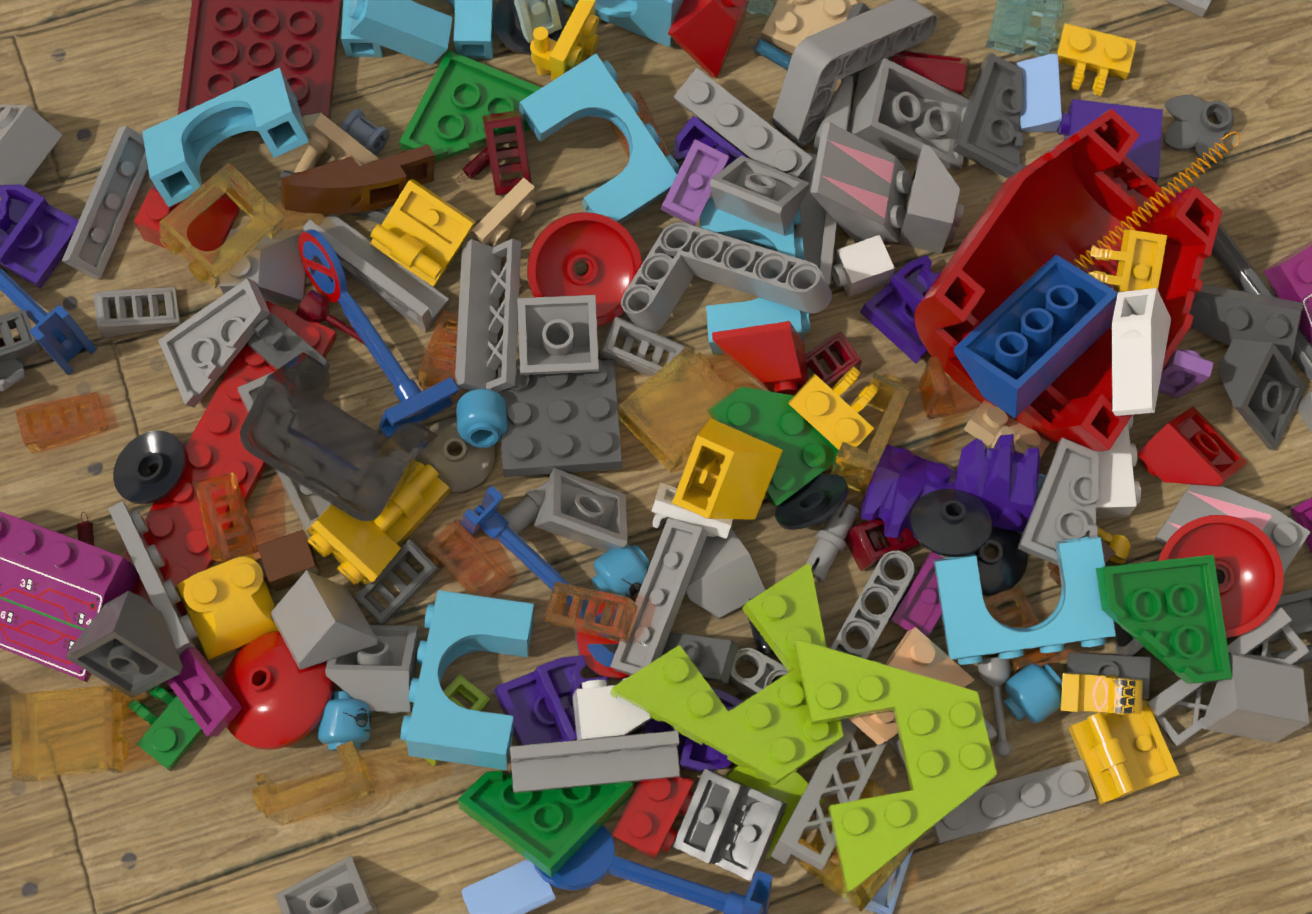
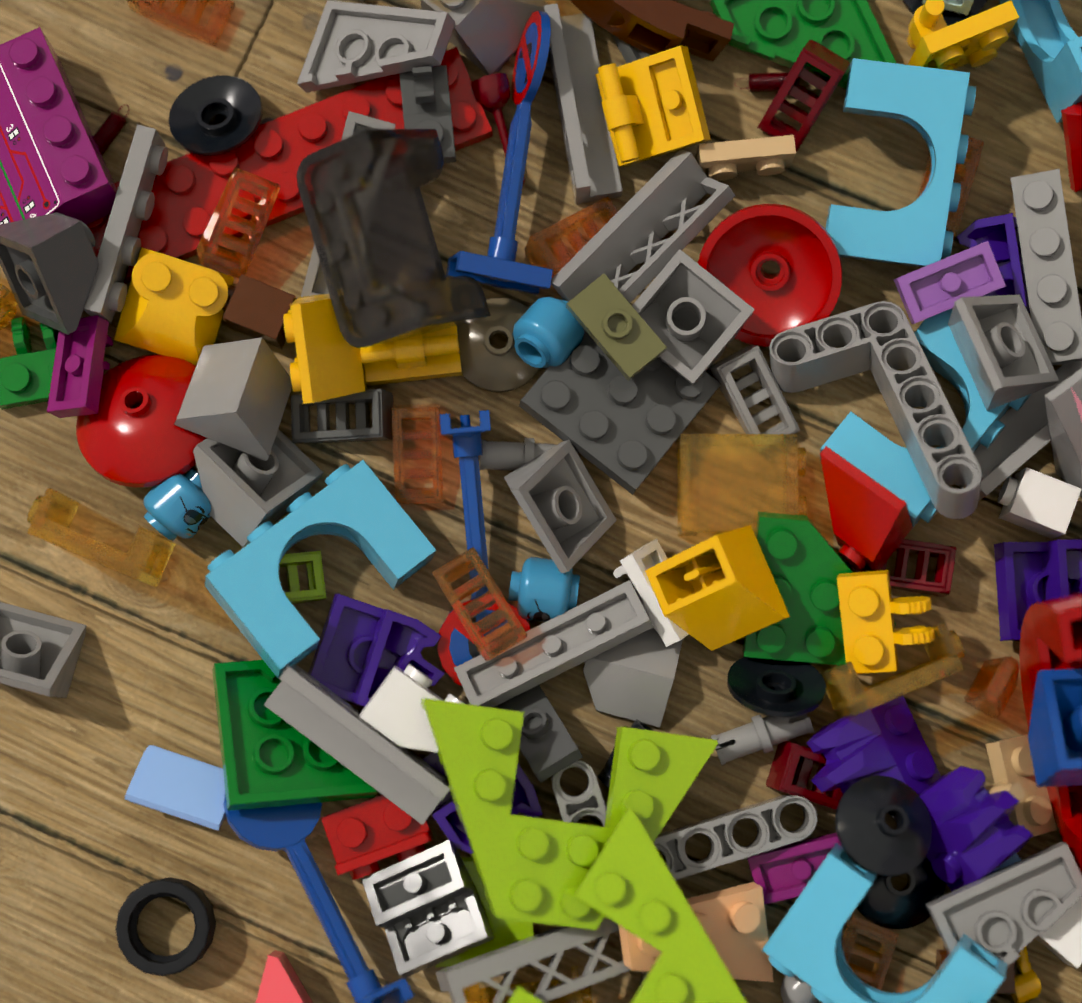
camera: 45 degrees right, 10 degrees up
none -> olive plate [566,273,667,381]

